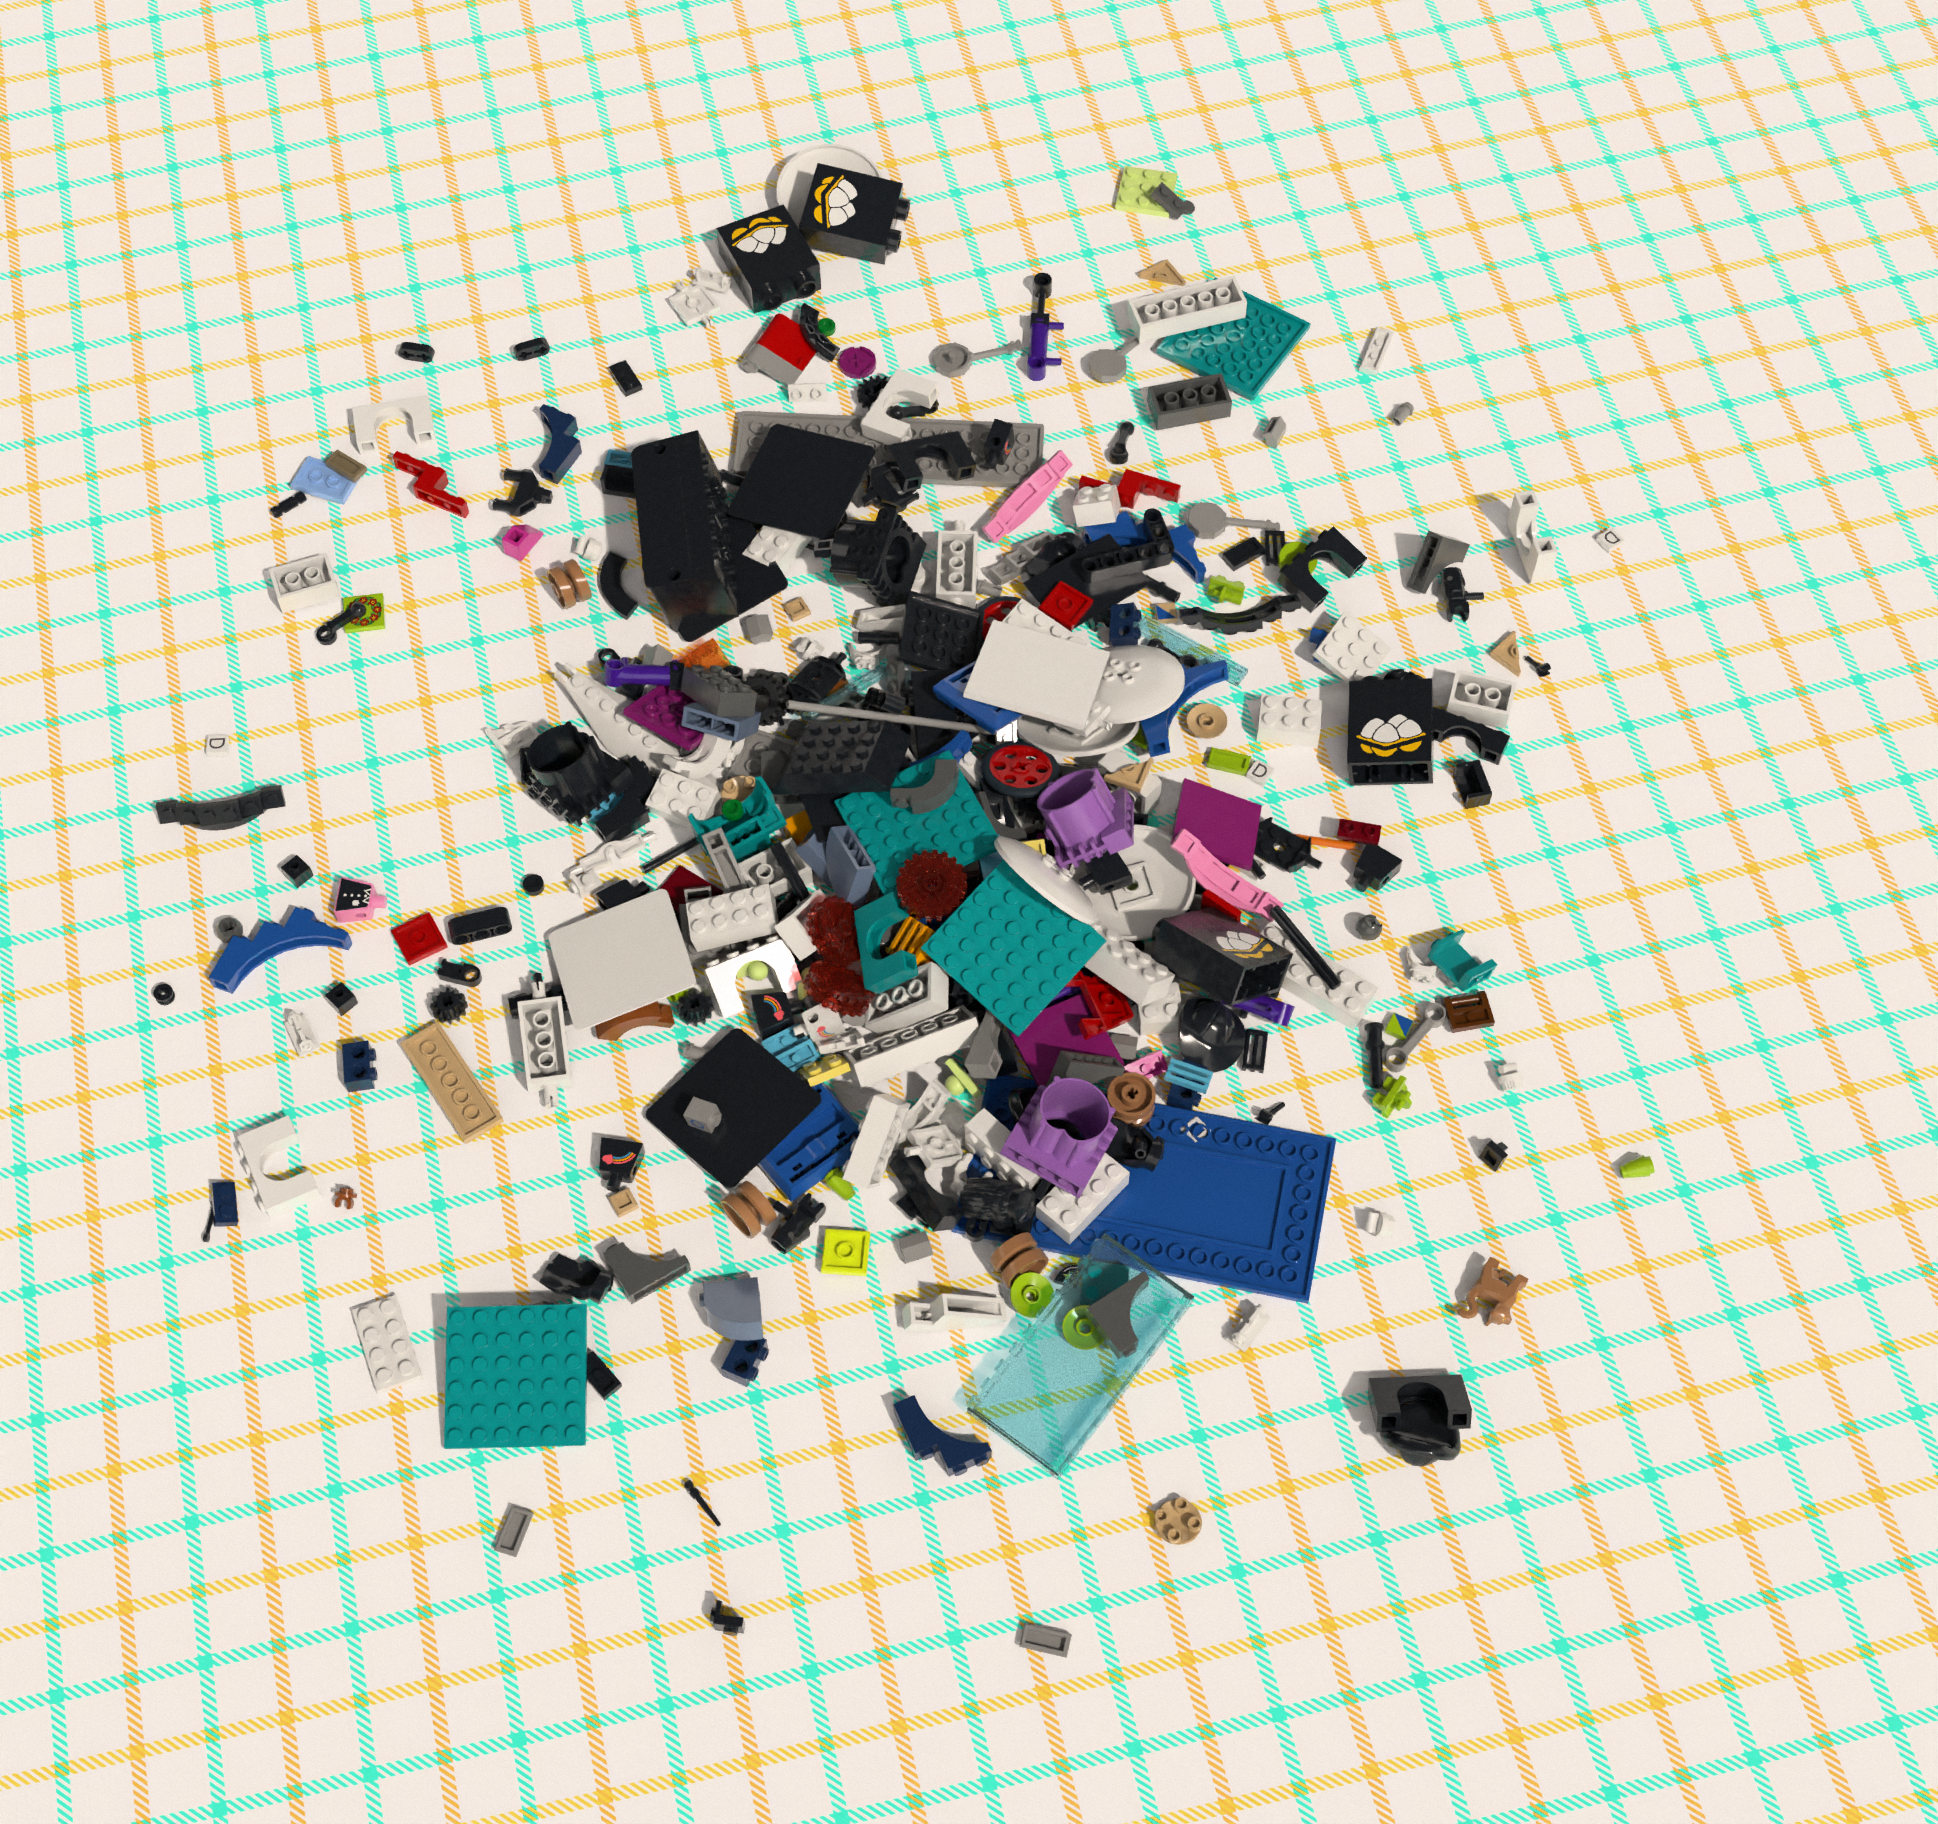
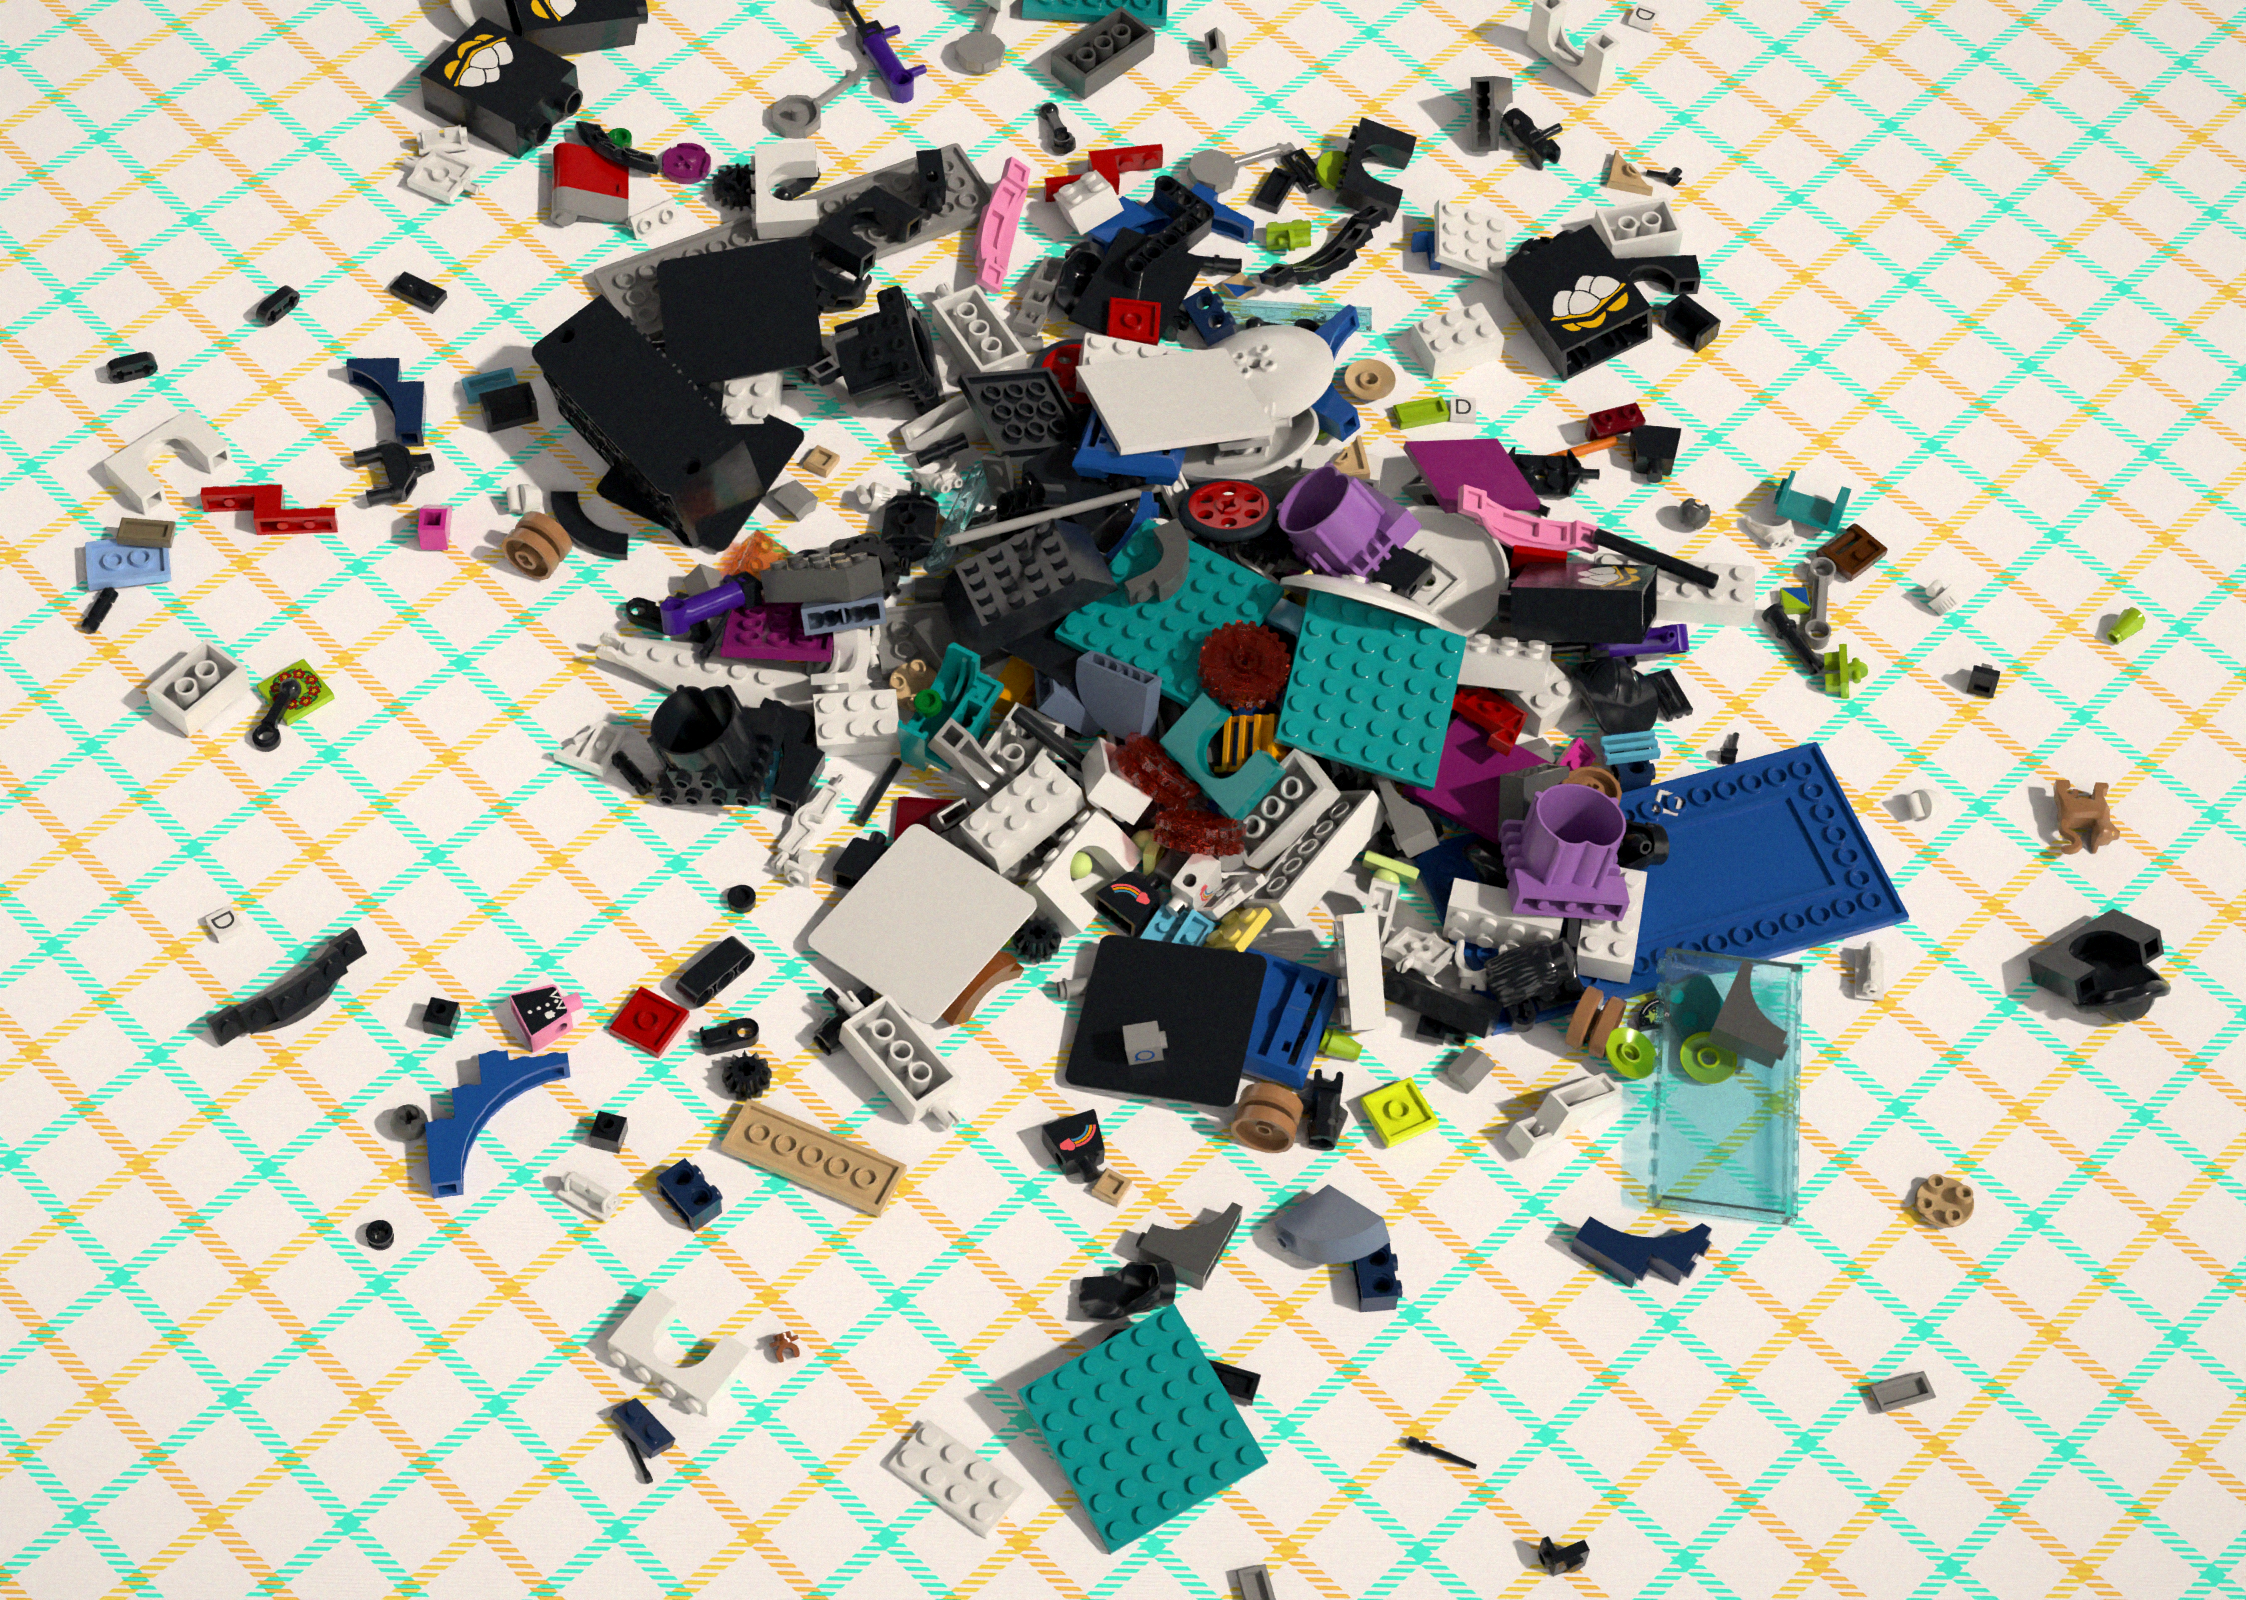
camera: 35 degrees left, 5 degrees down
none -> black piece [698,609,732,662]

